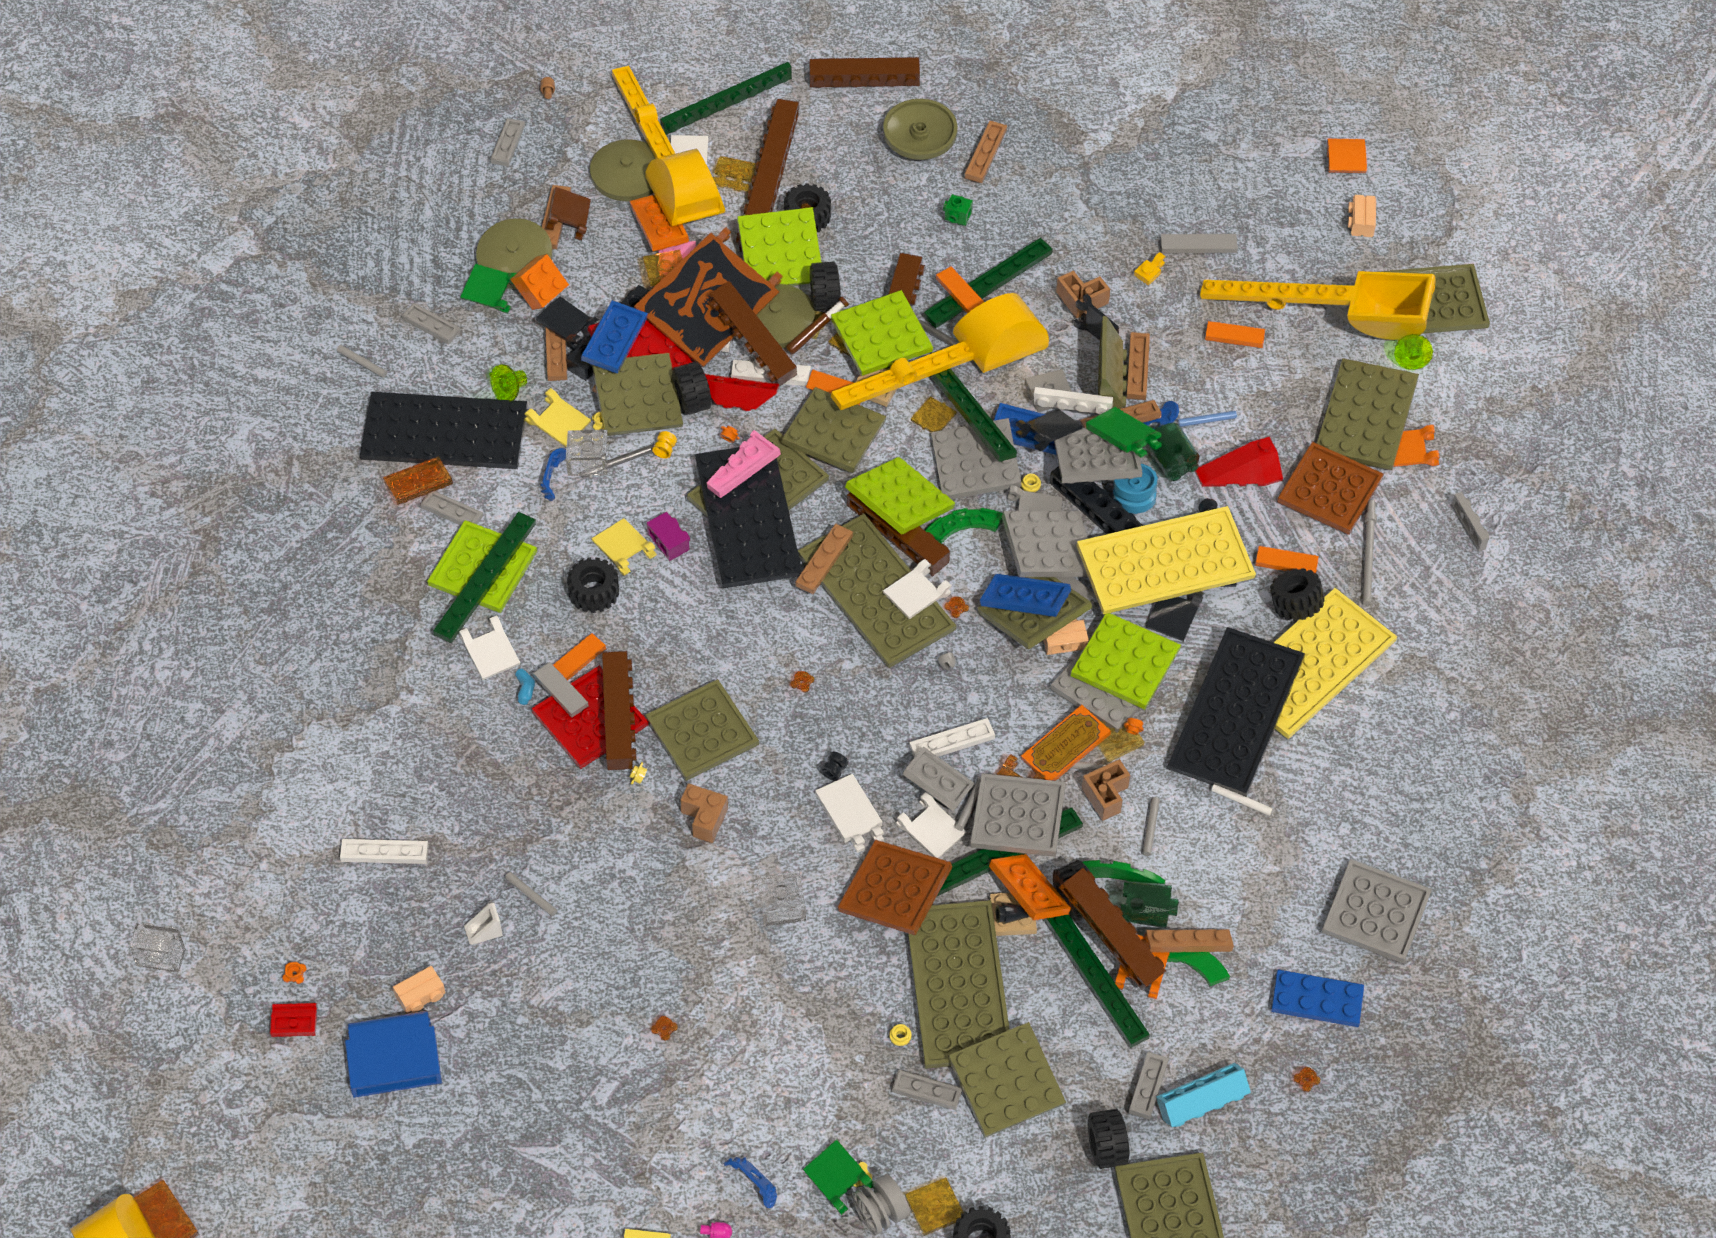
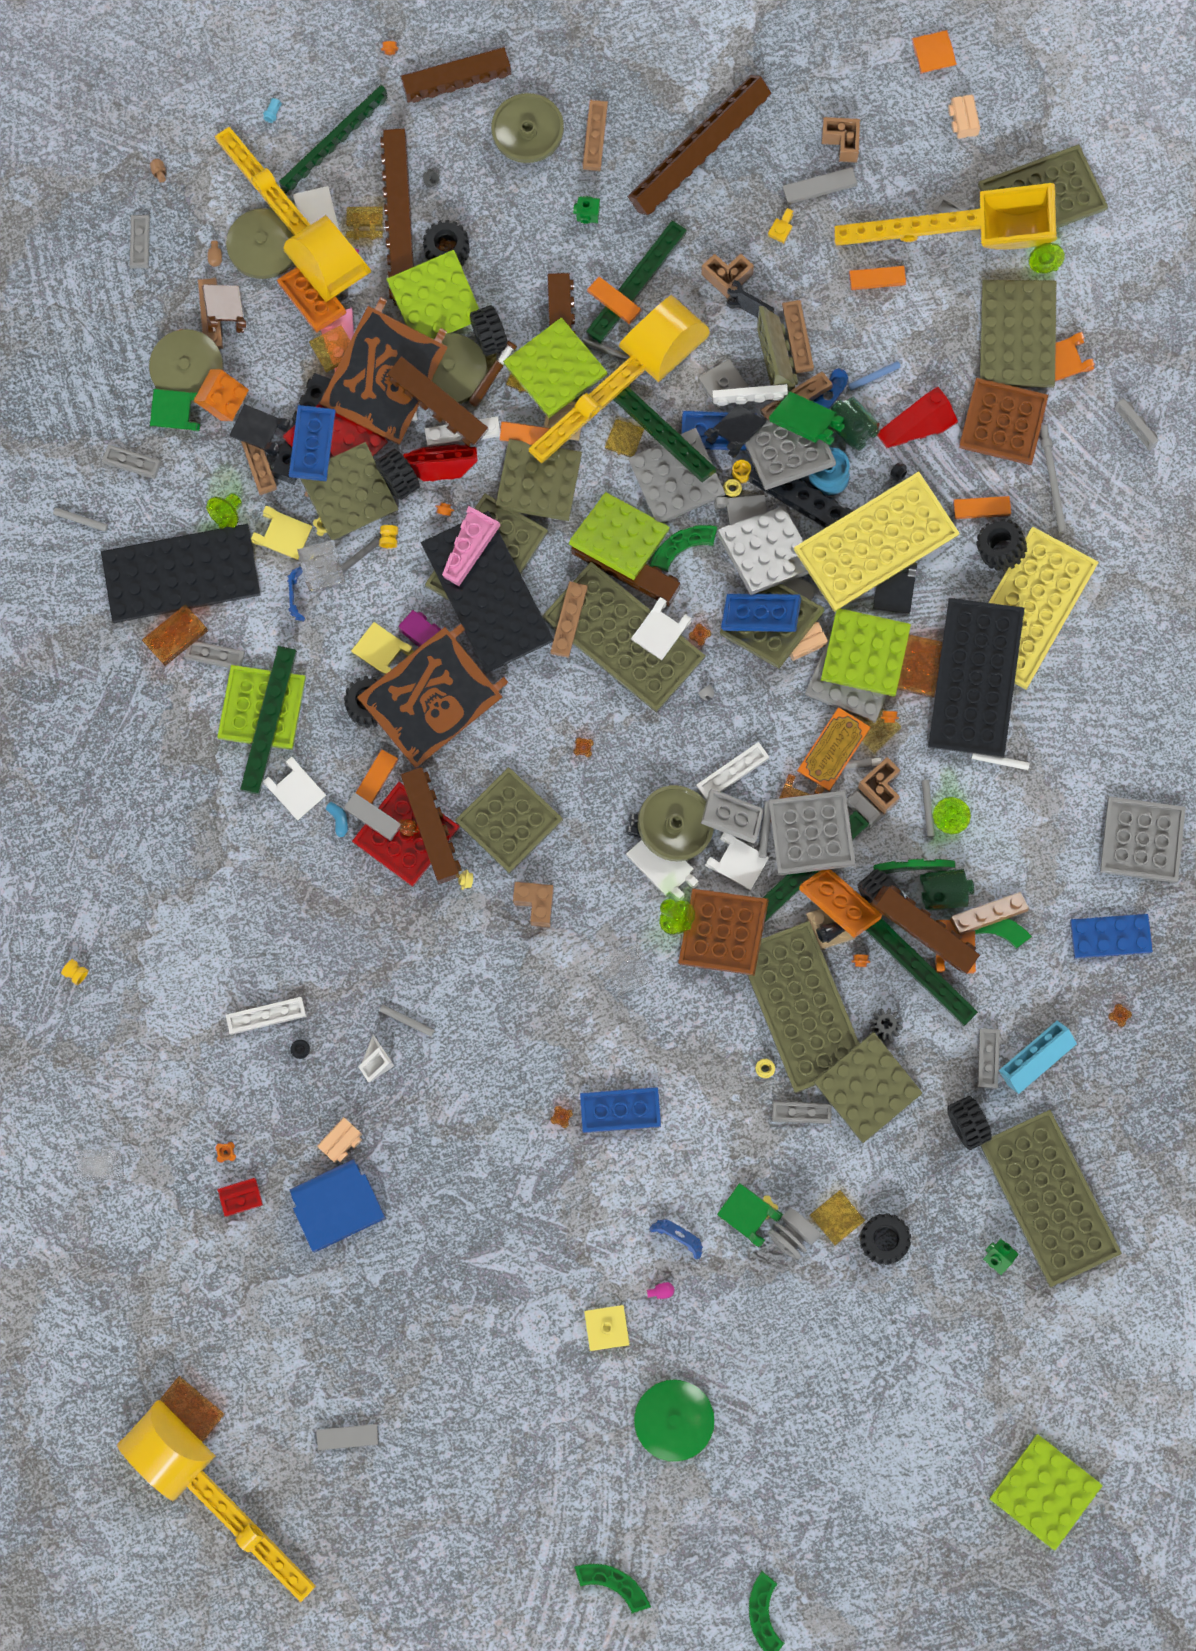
camera: 10 degrees left, 20 degrees up
none -> yellow wheel [61,959,89,985]
none -> medium nougat cylinder [207,241,222,267]
none -> medium azure pin [263,98,282,123]
none -> black plate [290,1040,310,1059]
none -> flag [357,624,509,768]
none -> orange plate [381,41,398,55]
none -> clear orange plate [399,819,419,836]
none -> dark grey plate [423,169,440,187]
none -> blue plate [580,1087,661,1133]
none -> reddish brown brick [627,74,772,215]
none -> olive dish [638,785,714,862]
none -> clear neon green piece [659,899,695,935]
none -> yellow wheel [732,460,751,484]
none -> medium nougat brick [822,117,860,162]
none -> light grey tile [846,789,884,828]
none -> orange plate [851,955,871,967]
none -> dark grey gear [869,1008,903,1041]
none -> clear orange plate [897,634,942,698]
none -> clear neon green piece [932,797,971,835]

